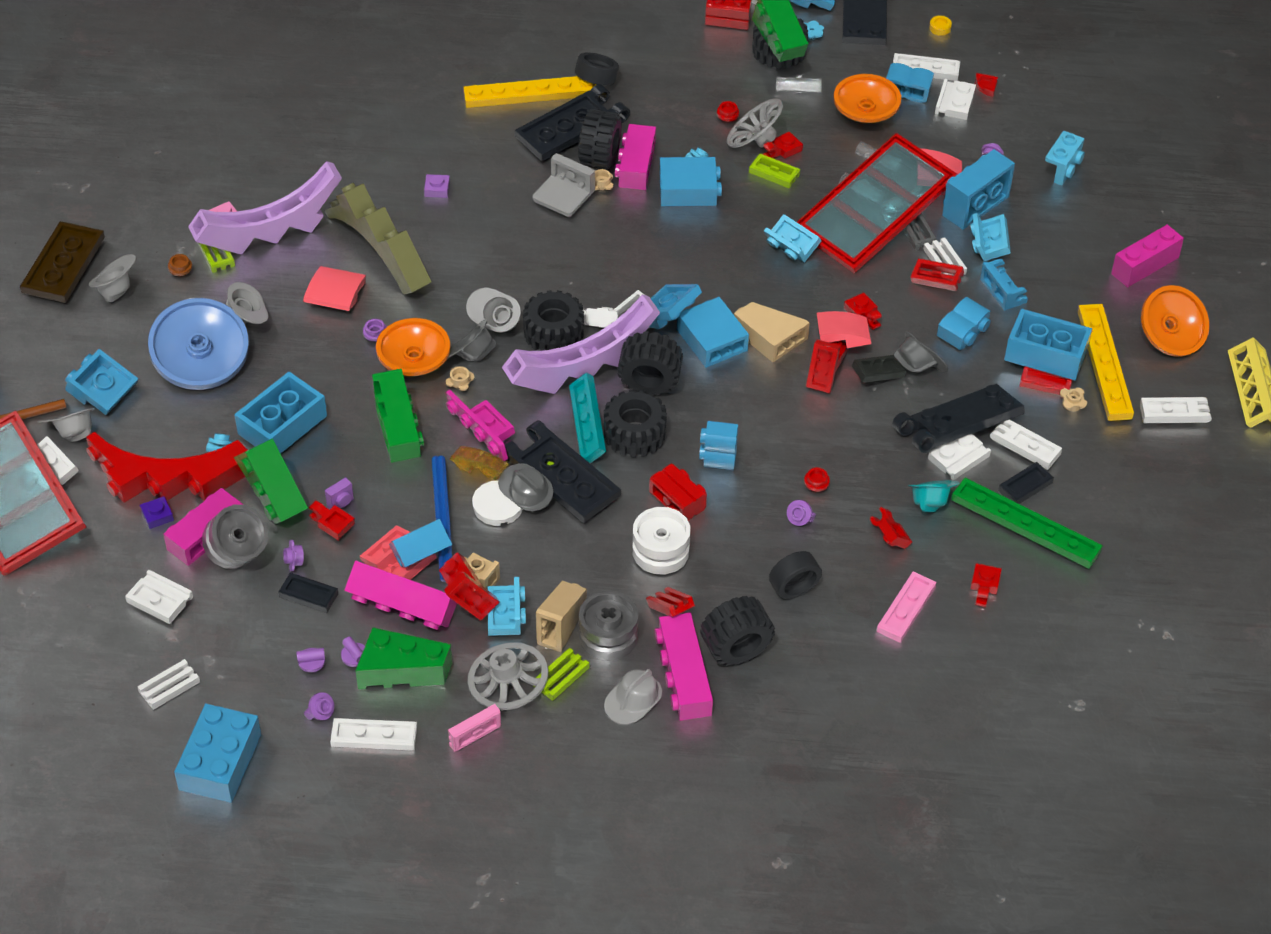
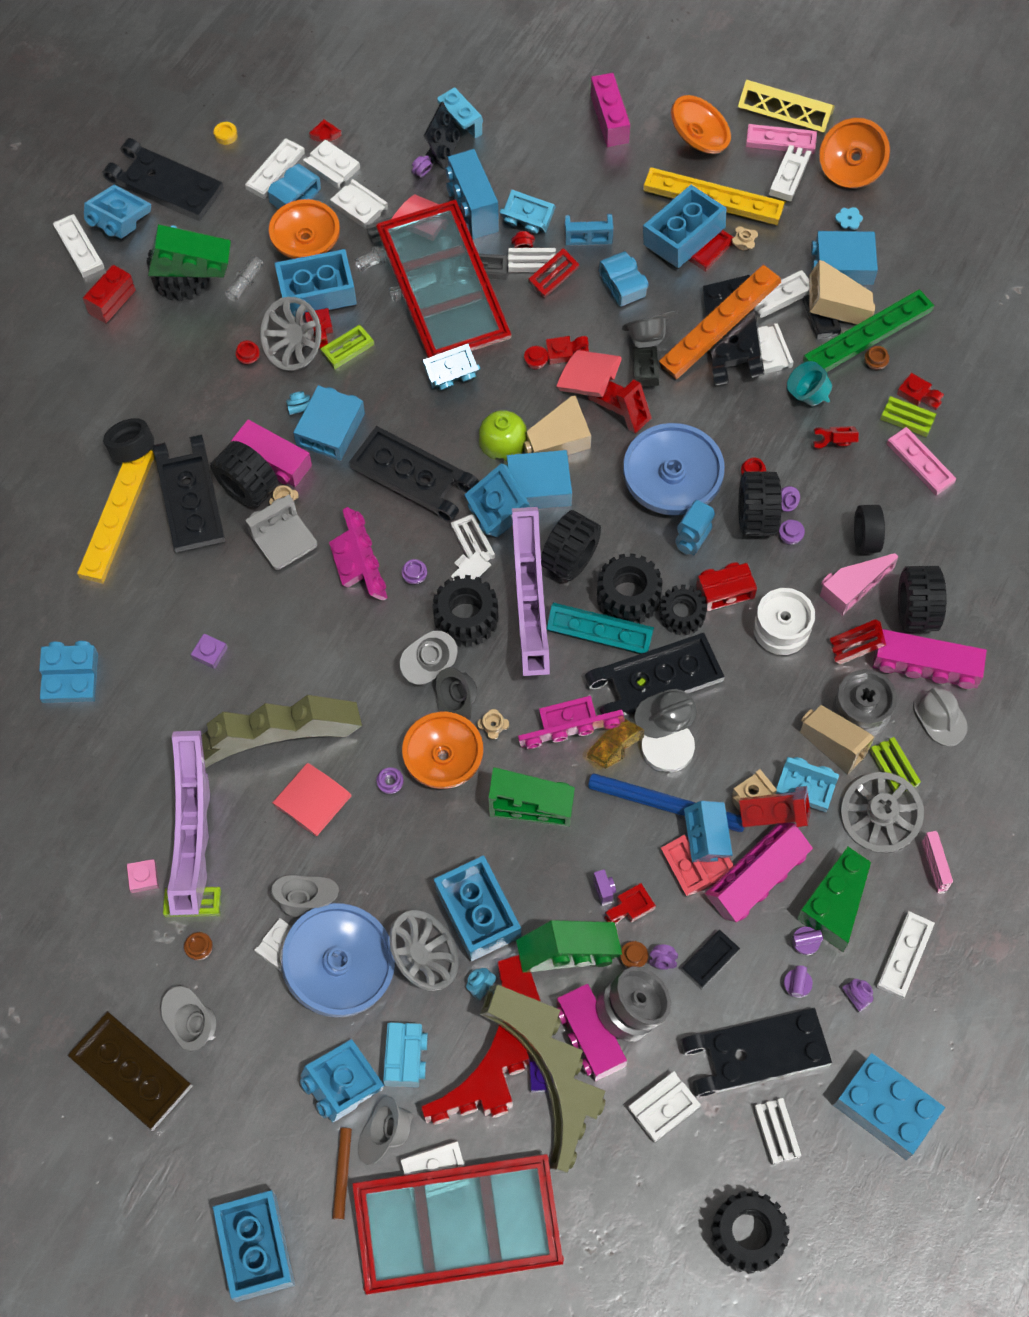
camera: 65 degrees left, 15 degrees up
none -> dark azure plate [39,641,98,703]
none -> dark azure brick [275,249,357,317]
none -> dark pink bracket [329,507,388,601]
none -> white plate [330,179,388,229]
none -> black hinge [349,426,479,523]
none -> medium azure brick [383,1023,428,1088]
none -> light grey wheel [389,910,459,991]
none -> medium lavender plate [402,559,427,584]
none -> black hinge [424,102,461,169]
none -> lime cylinder [479,410,527,461]
none -> olive arch [480,984,605,1173]
none -> red plate [511,231,535,248]
none -> red plate [524,346,548,369]
none -> dark orange plate [620,941,648,968]
none -> medium blue dish [623,423,725,515]
none -> orange plate [659,264,781,380]
none -> black tyre [659,585,707,635]
none -> black hinge [680,1008,832,1098]
none -> black tyre [710,1191,790,1274]
none -> black tyre [738,472,782,536]
none -> bright pink tile [746,124,817,154]
none -> medium lavender plate [779,520,805,545]
none -> tan slope [809,260,875,324]
none -> dark azure brick [811,231,878,285]
none -> orange dish [820,118,890,189]
none -> bright pink slope [820,553,899,616]
none -> medium azure plant [835,207,863,230]
none -> dark orange plate [864,346,889,370]
none -> lime tile [880,396,936,437]

